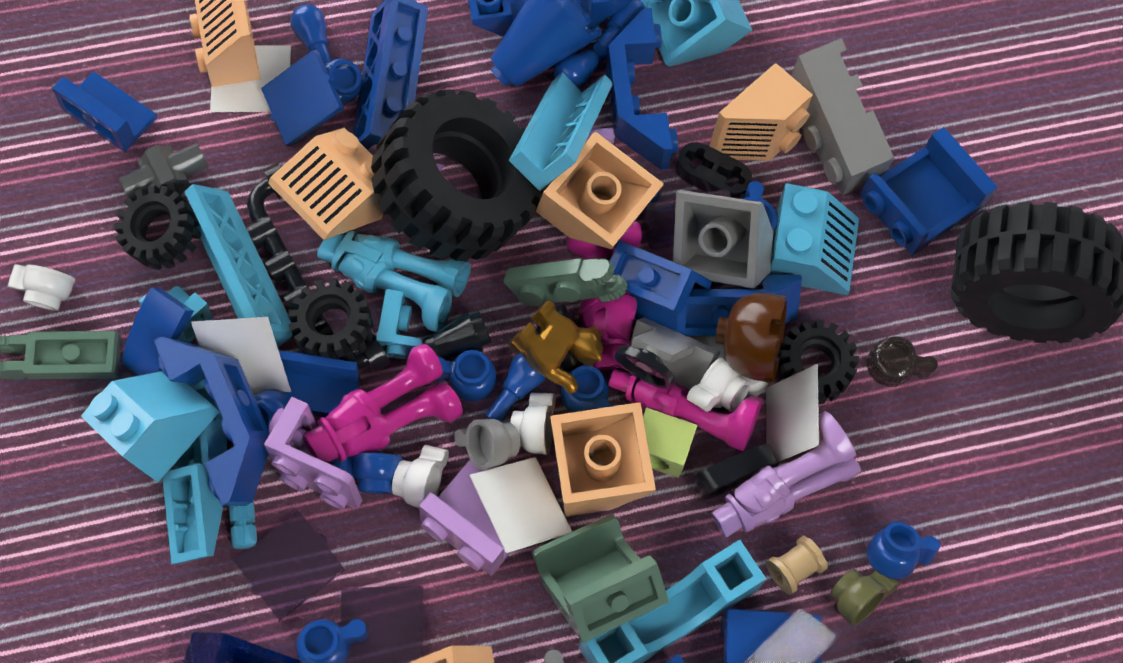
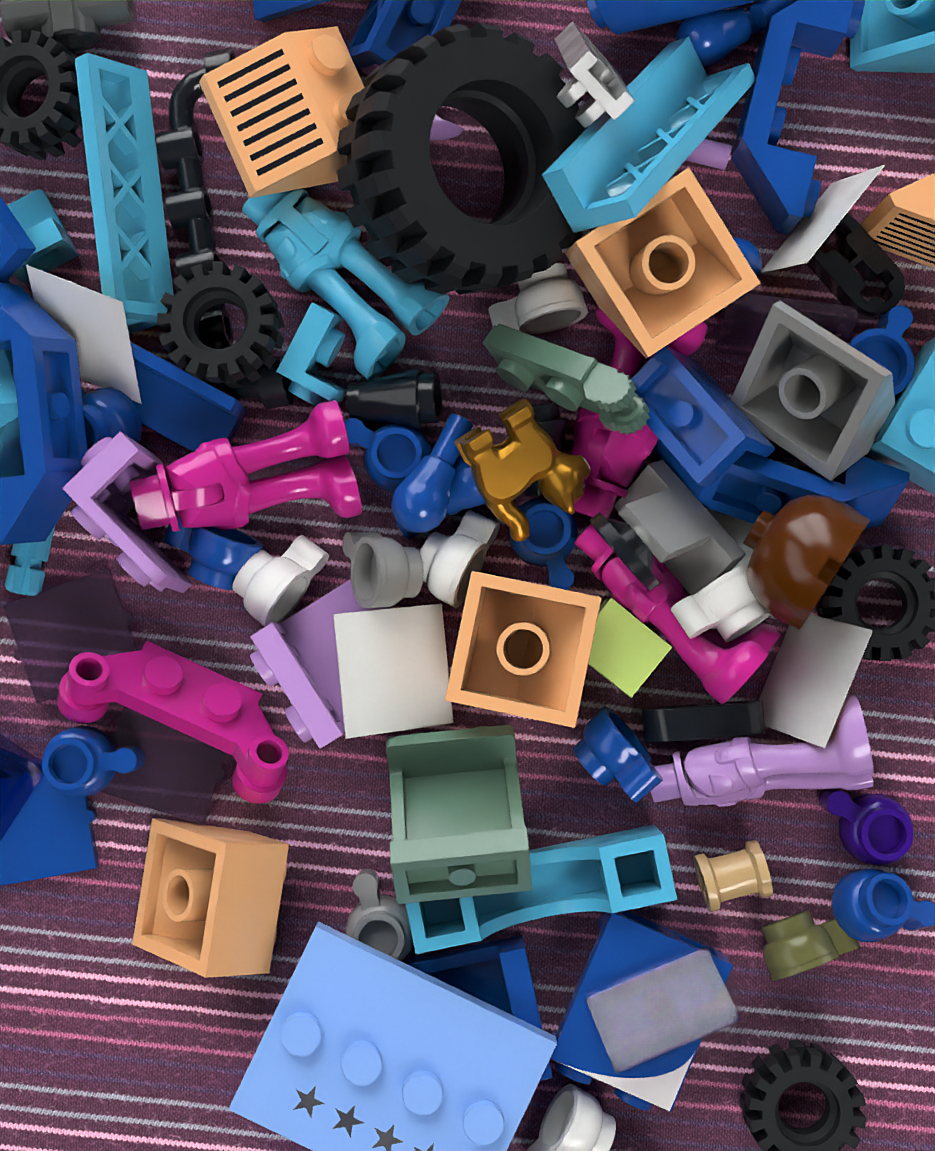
camera: 25 degrees right, 20 degrees up
none -> dark pink plate [57,641,289,804]
none -> blue piece [391,414,473,533]
none -> white piece [488,263,588,334]
none -> light grey hinge [554,21,635,128]
none -> blue piece [572,706,663,803]
none -> white sticker [761,165,885,274]
none -> dark purple piece [819,788,914,865]

